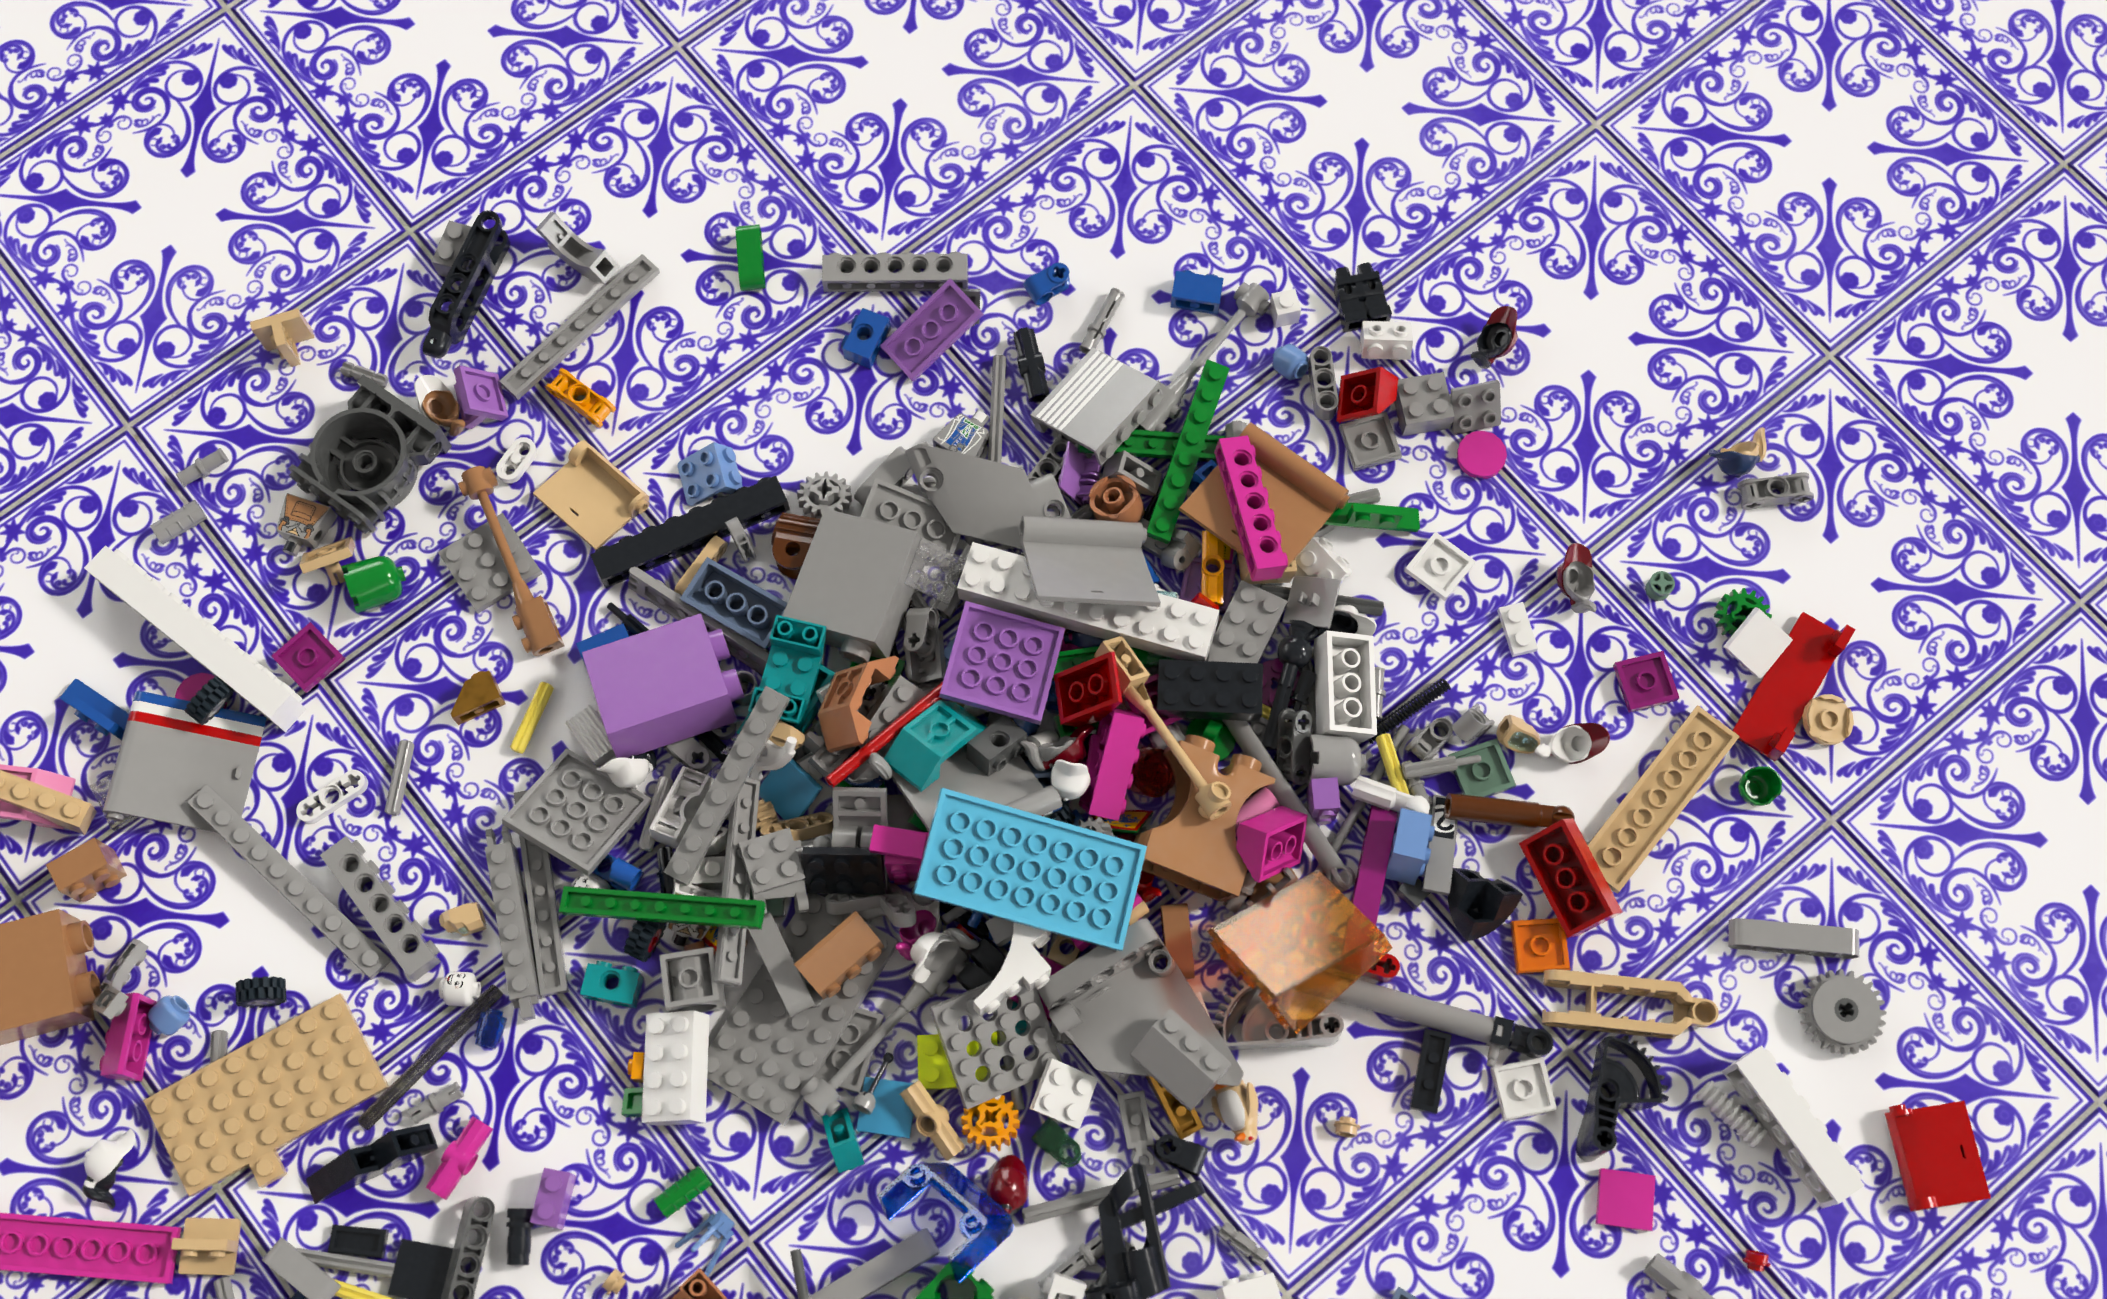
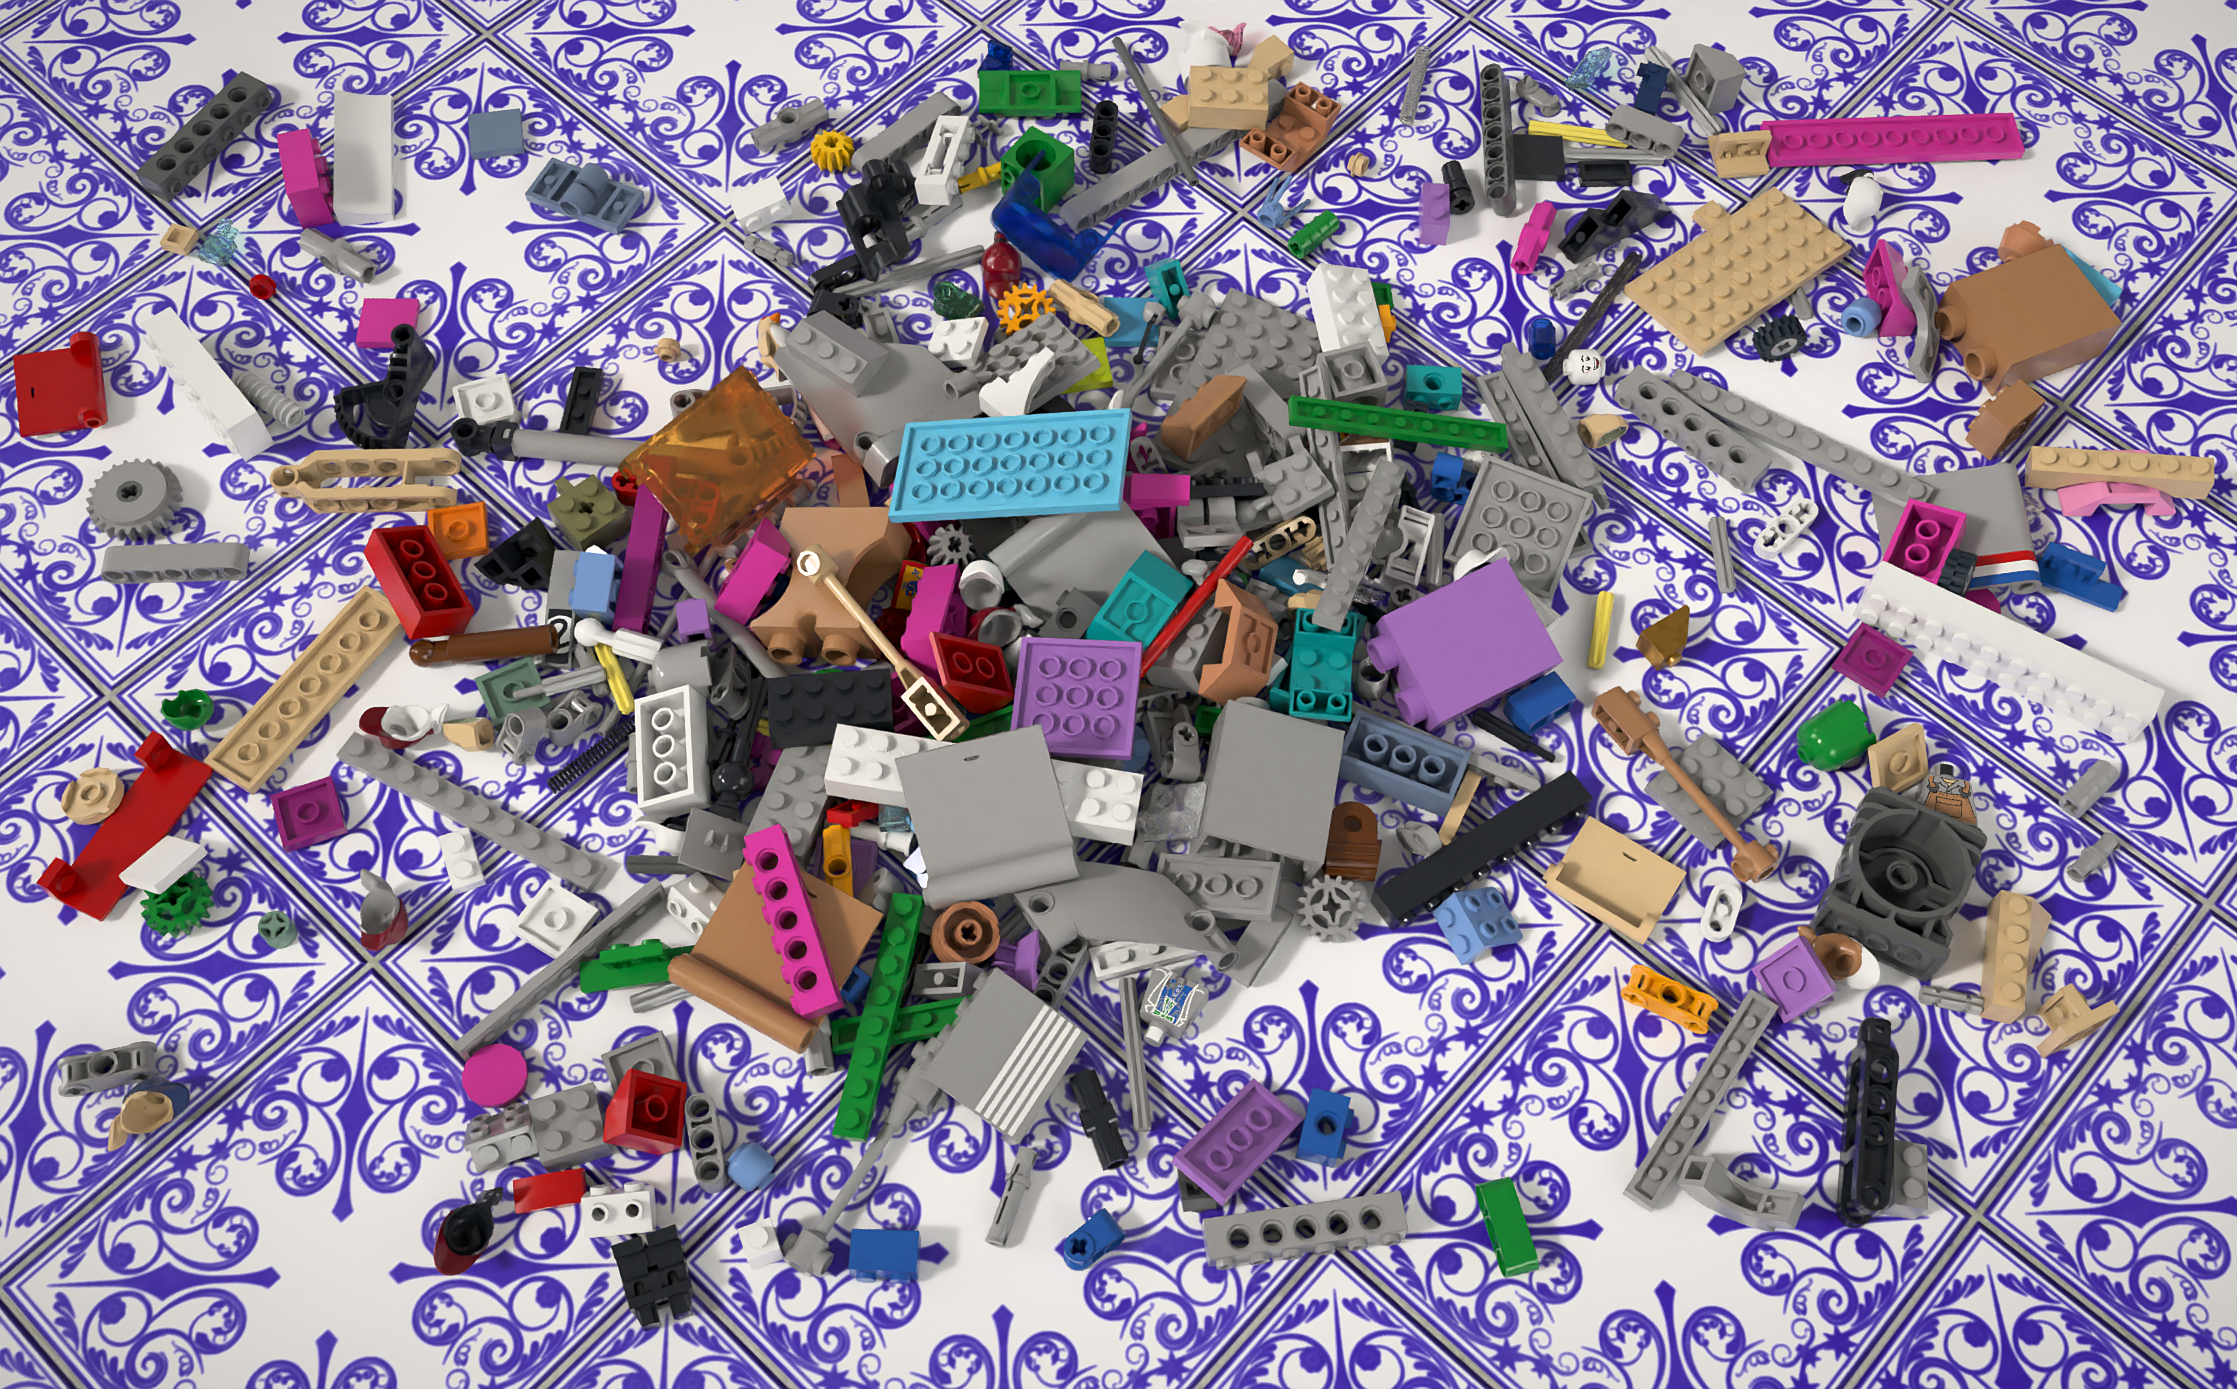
camera: 170 degrees right, 10 degrees down
none -> light grey plate [336,731,607,894]
none -> light grey tile [452,877,667,1062]
none -> red slope [513,1168,587,1214]
none -> olive hinge [546,474,631,552]
none -> dark pink brick [1881,498,1967,585]
none -> tan wedge [1978,890,2052,1024]

